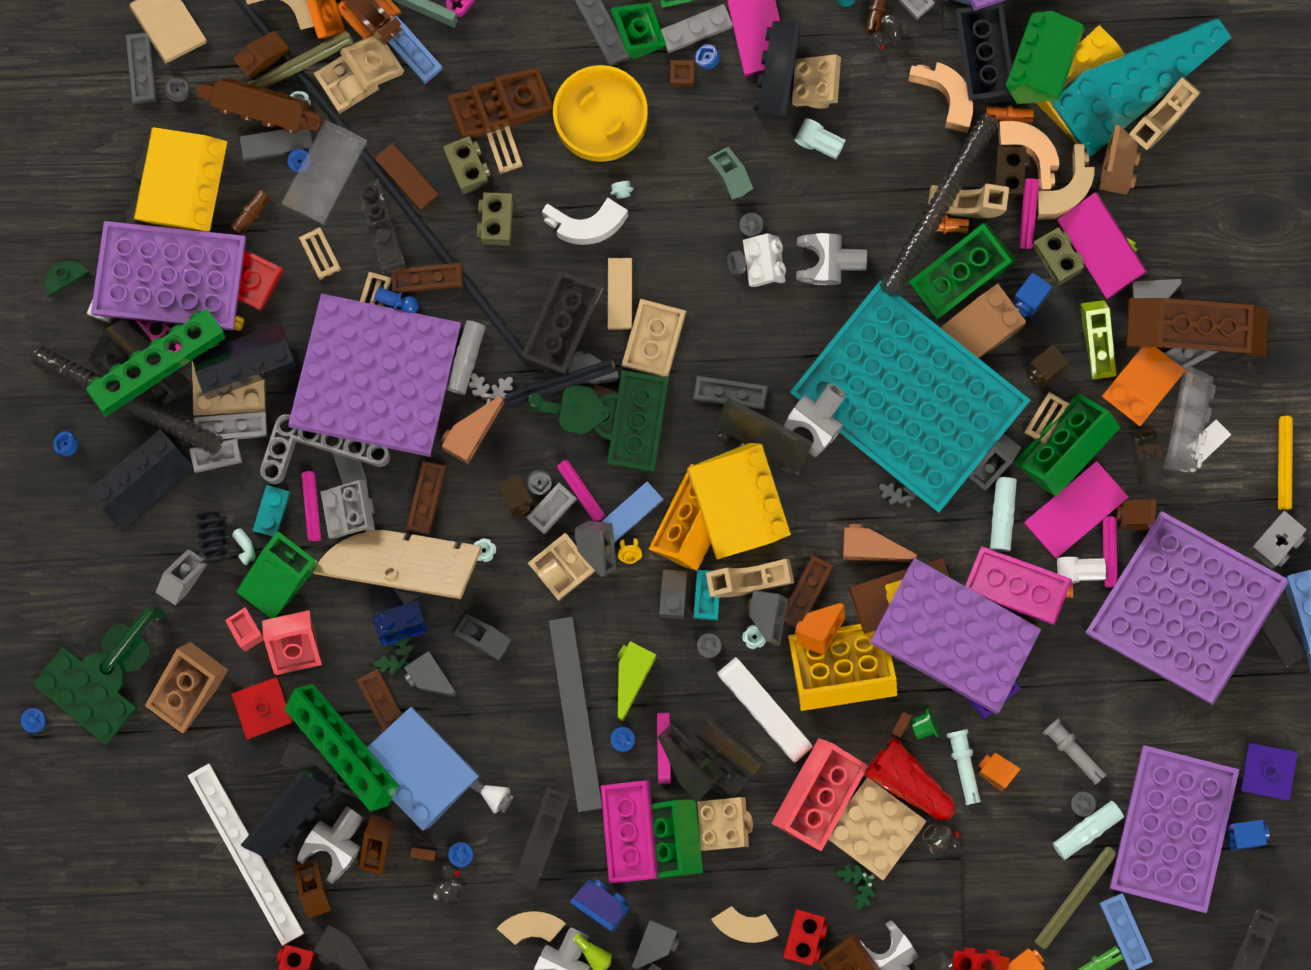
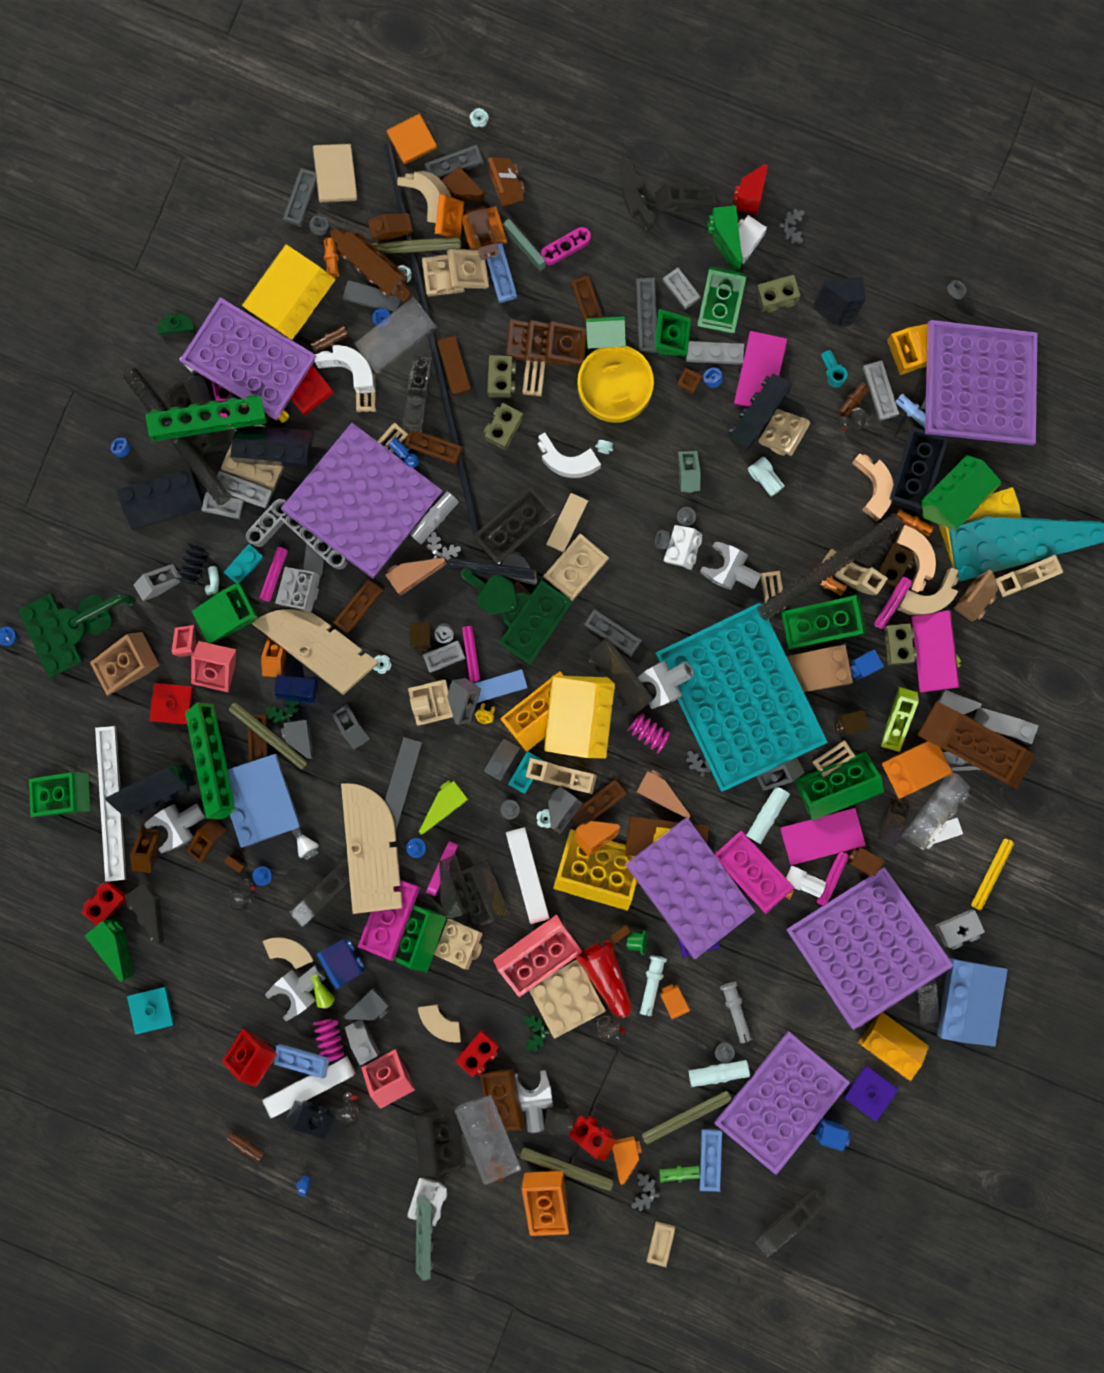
camera: 30 degrees right, 5 degrees up
none -> green slope [29,772,90,817]
none -> olive axle [229,703,308,769]
none -> orange slope [261,637,286,677]
none -> white arch [315,345,376,393]
none -> orange pin [324,238,339,278]
none -> tan door [341,783,403,914]
none -> reddish brown tile [571,275,603,326]
none -> slope [586,317,626,349]
none -> dark pink piece [627,713,670,754]
none -> tan tile [761,571,786,612]
none -> light orange slope [858,1012,929,1081]
none -> light grey slope [973,707,1038,745]

